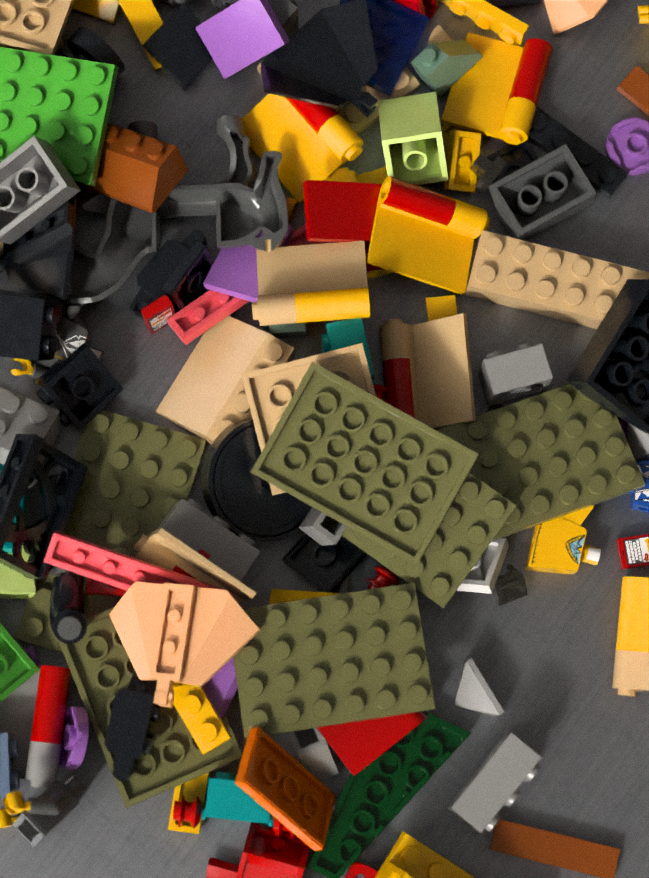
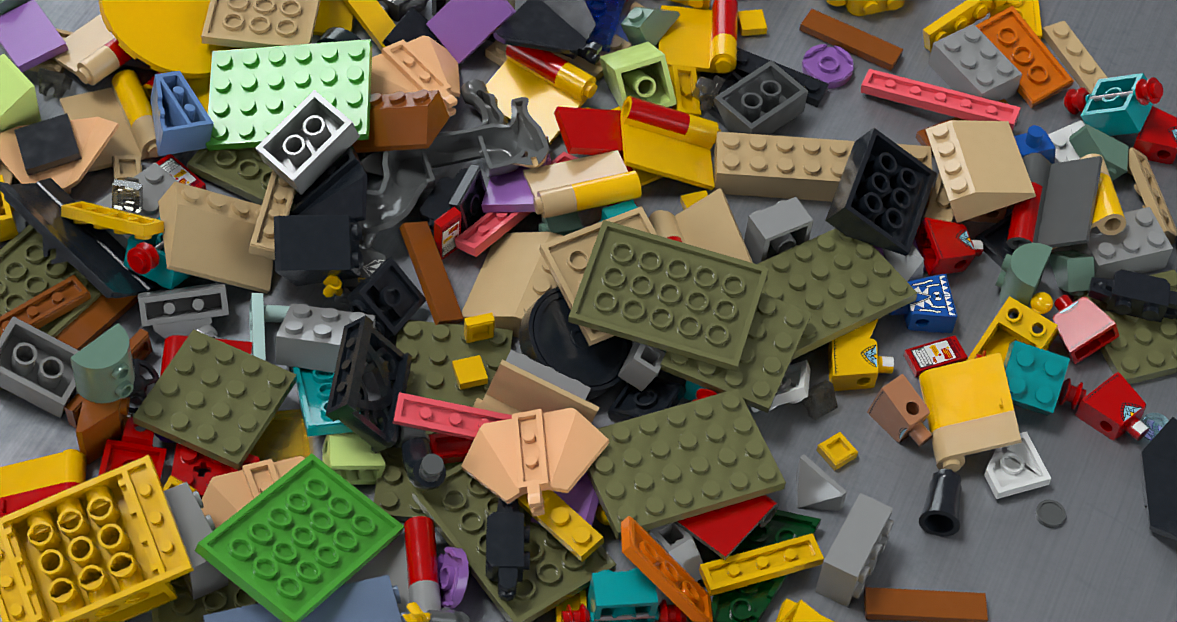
camera: 15 degrees left, 25 degrees down
none -> light nougat panel [371,36,460,117]
none -> dark orange tile [399,221,464,325]
none -> yellow tile [452,355,488,390]
none -> yellow tile [464,312,495,343]
none -> yellow plate [699,533,824,596]
none -> yellow tile [738,9,767,36]
none -> yellow tile [816,432,858,471]
none -> nougat torso [867,374,933,447]
none -> black plant [918,469,962,537]

